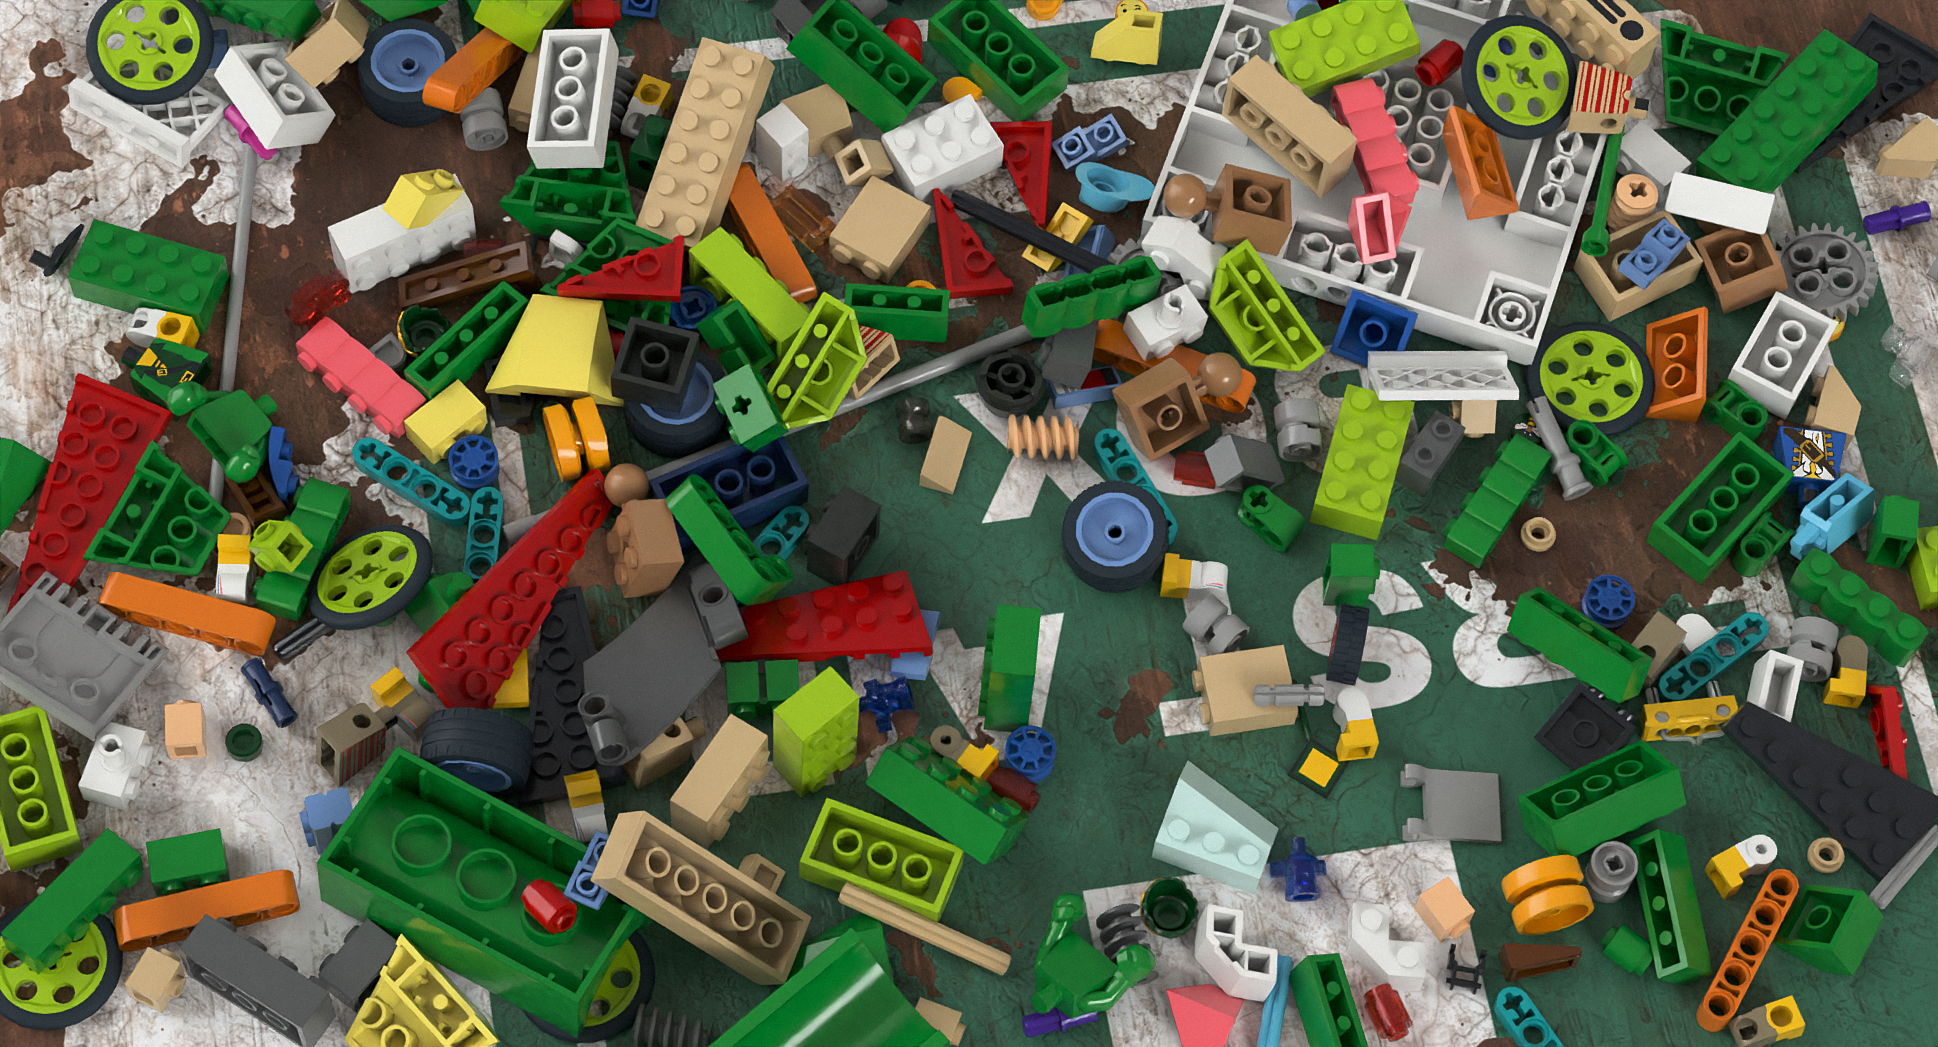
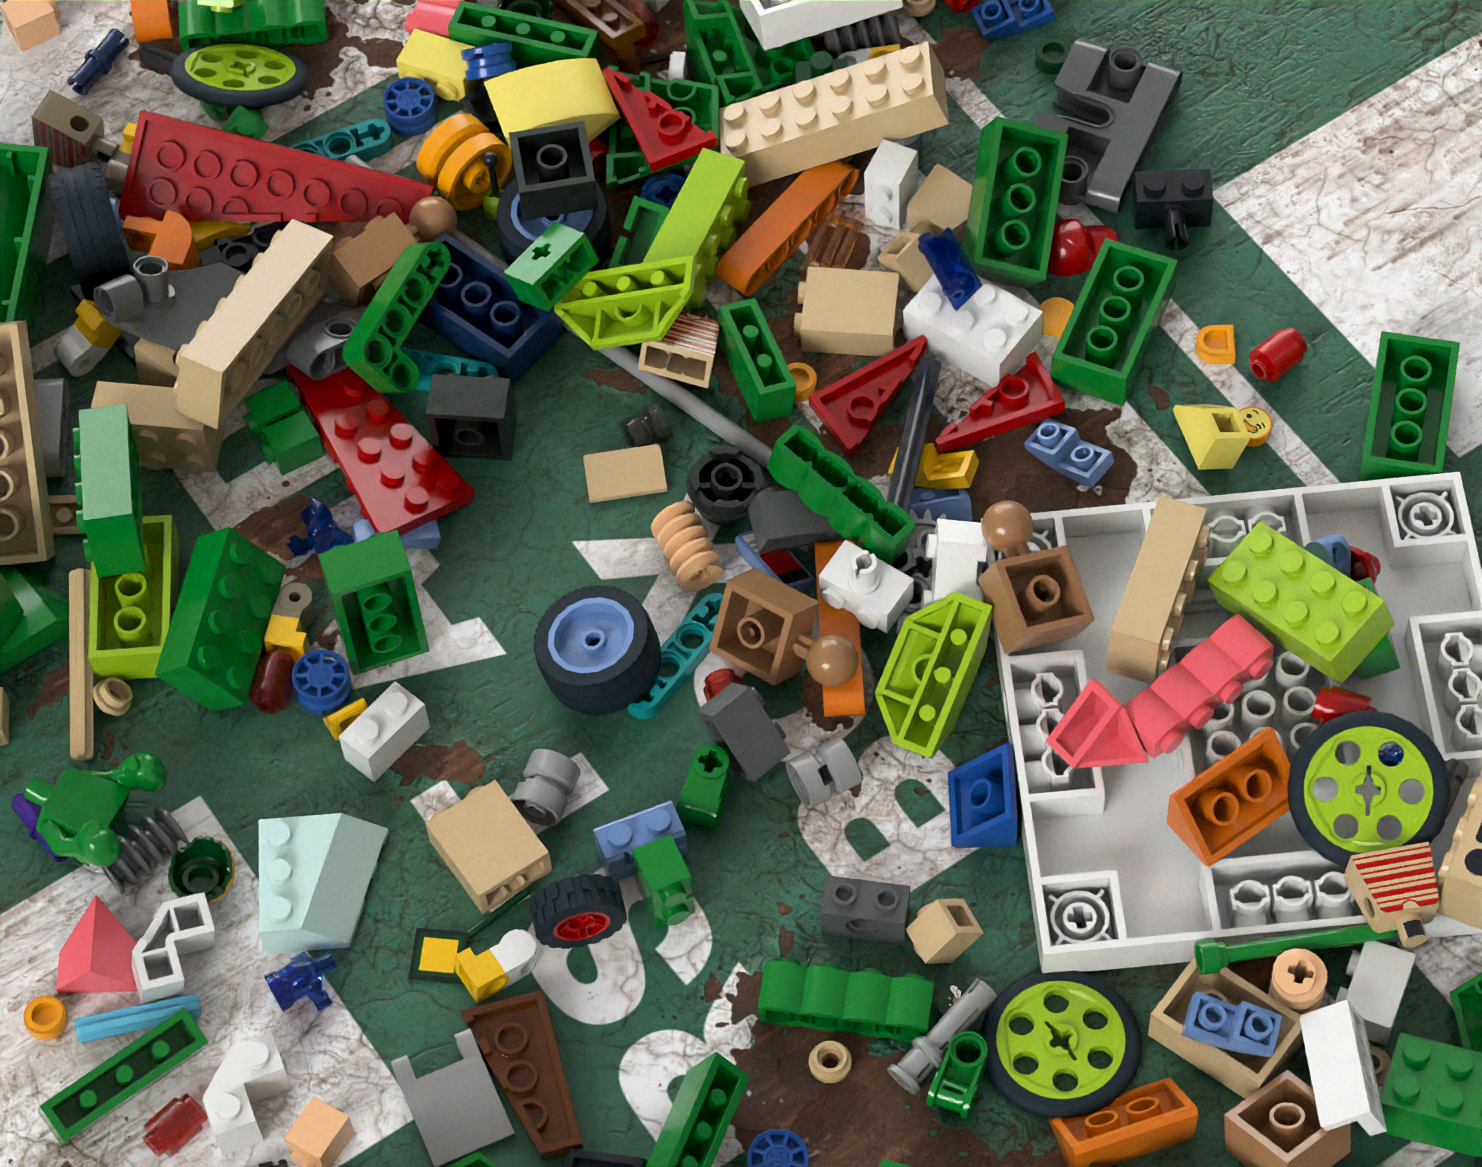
camera: 75 degrees right, 5 degrees down
dark green tile [225,723,263,762] -> none
teal beam [352,437,471,527] -> none
lime brick [773,666,860,798] -> none
medium azure piece [1075,162,1155,213] -> none
leg [1160,553,1228,600] -> none
light grey axle [1253,684,1325,706] -> none
lime brick [1309,384,1415,540] -> none
white fence [1367,351,1519,400] -> none
none -> brick [73,403,146,577]
none -> tan plate [92,677,133,716]
none -> orange brick [122,210,200,272]
none -> tan brick [173,219,333,430]
none -> yellow slope [323,698,368,741]
none -> white piece [339,681,430,782]
none -> reddish brown wing [460,989,584,1160]
none -> blue wheel [461,40,517,80]
none -> hinge [482,152,505,221]
none -> medium blue brick [593,801,688,881]
none -> clear blue hinge [918,227,983,311]

